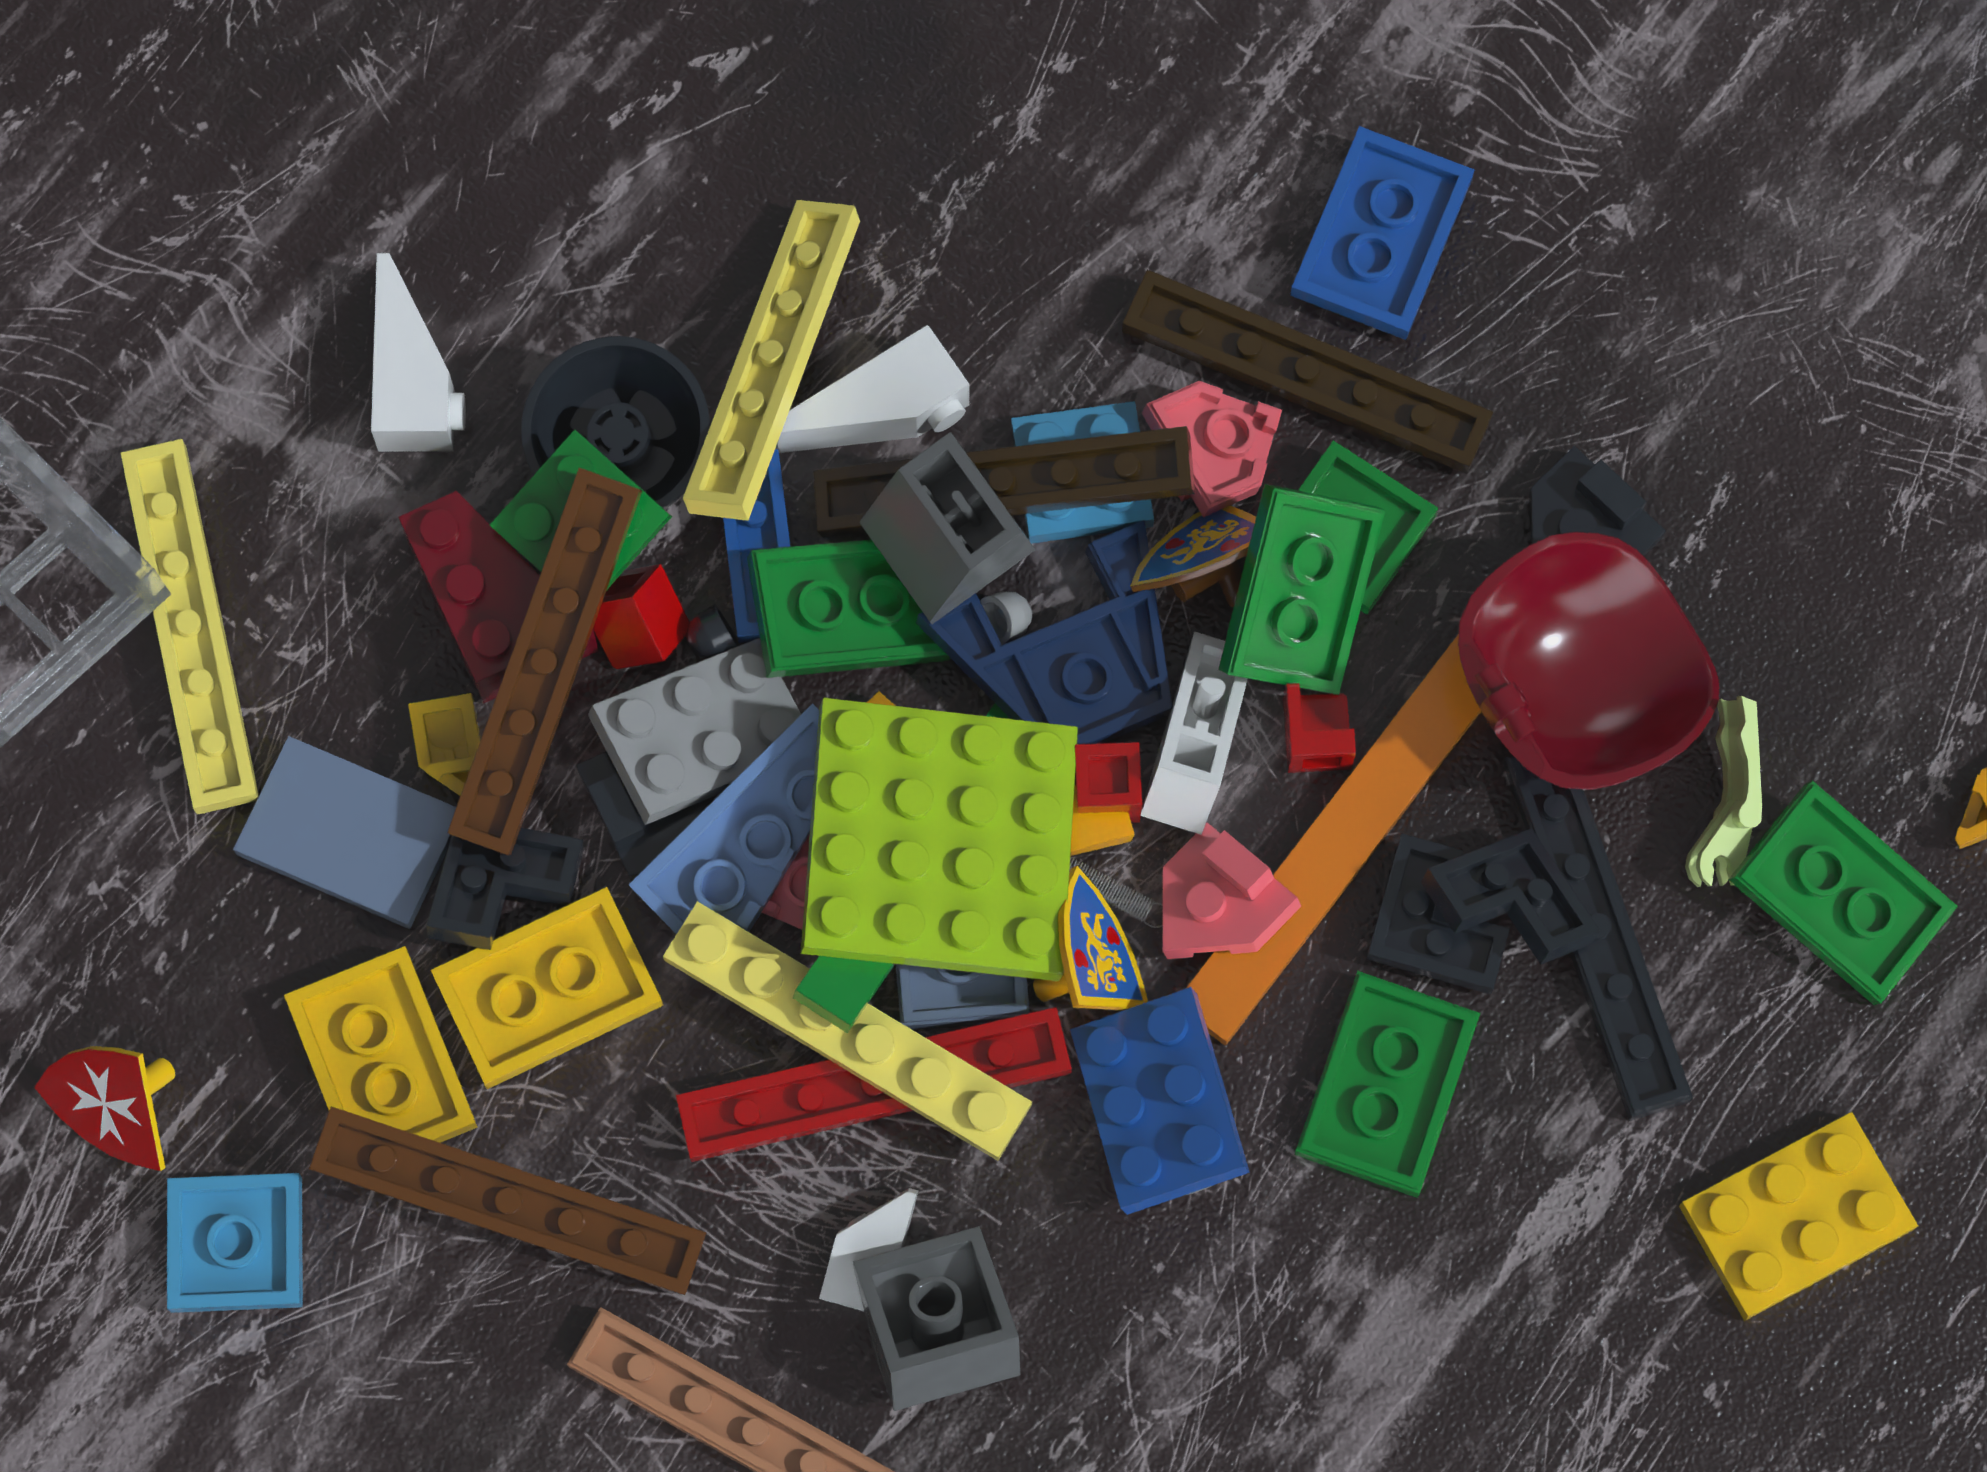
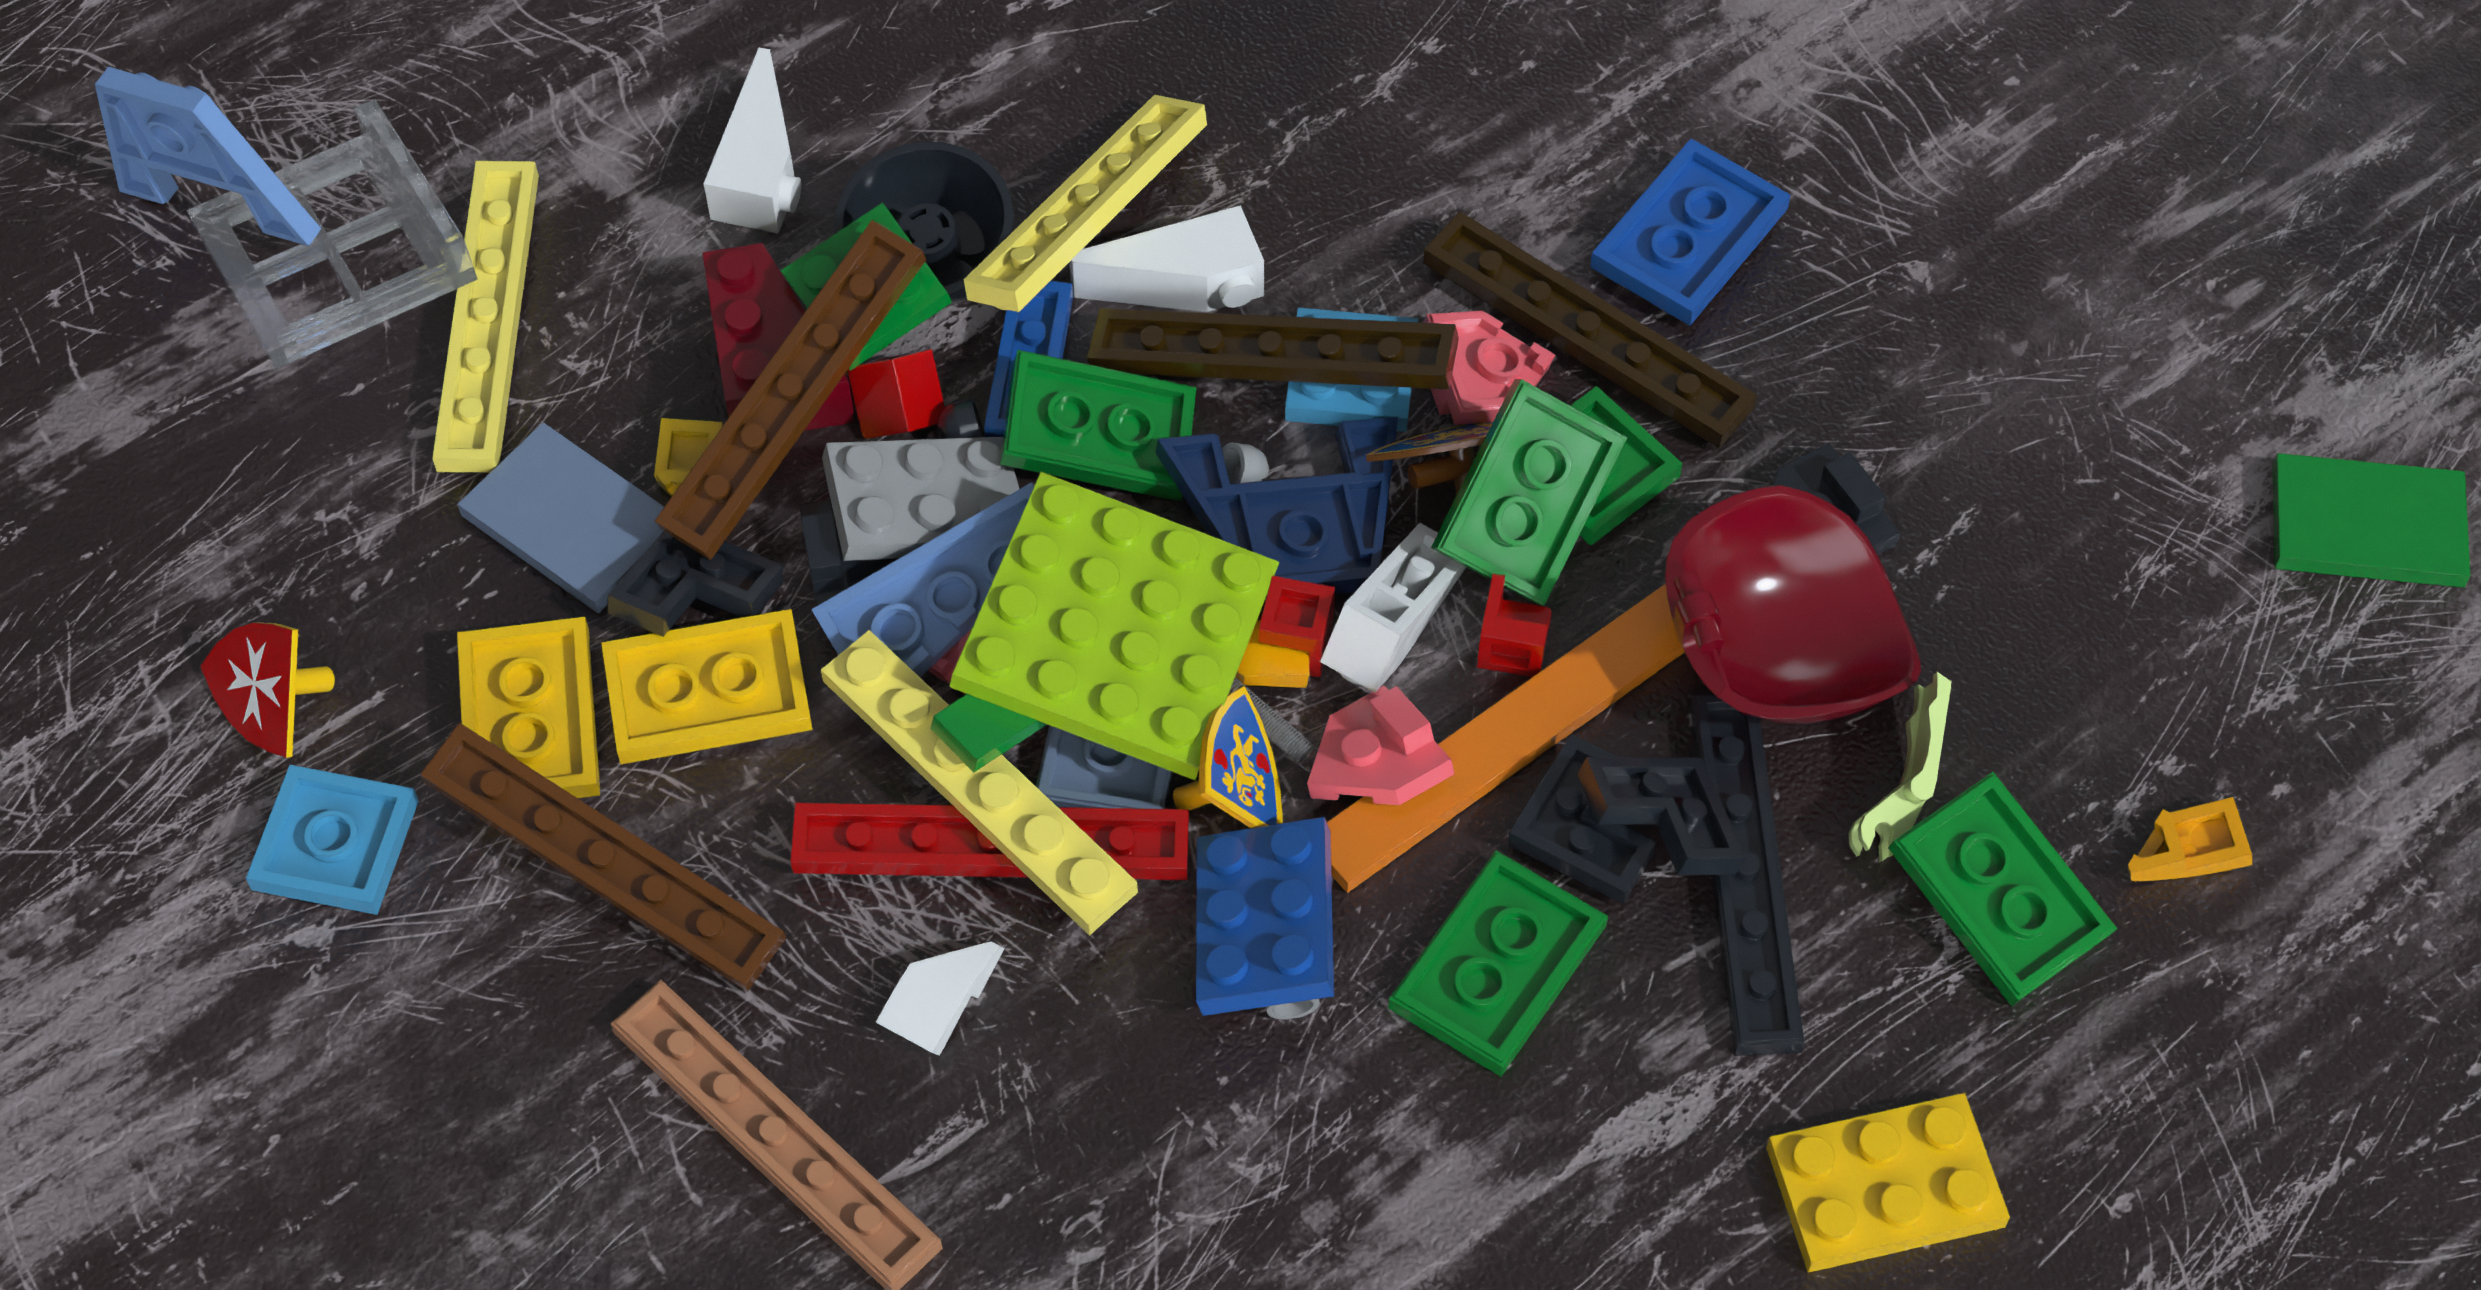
camera: 15 degrees right, 15 degrees down
dark grey slope [853,1226,1020,1411] -> none
dark grey slope [859,432,1036,624] -> none

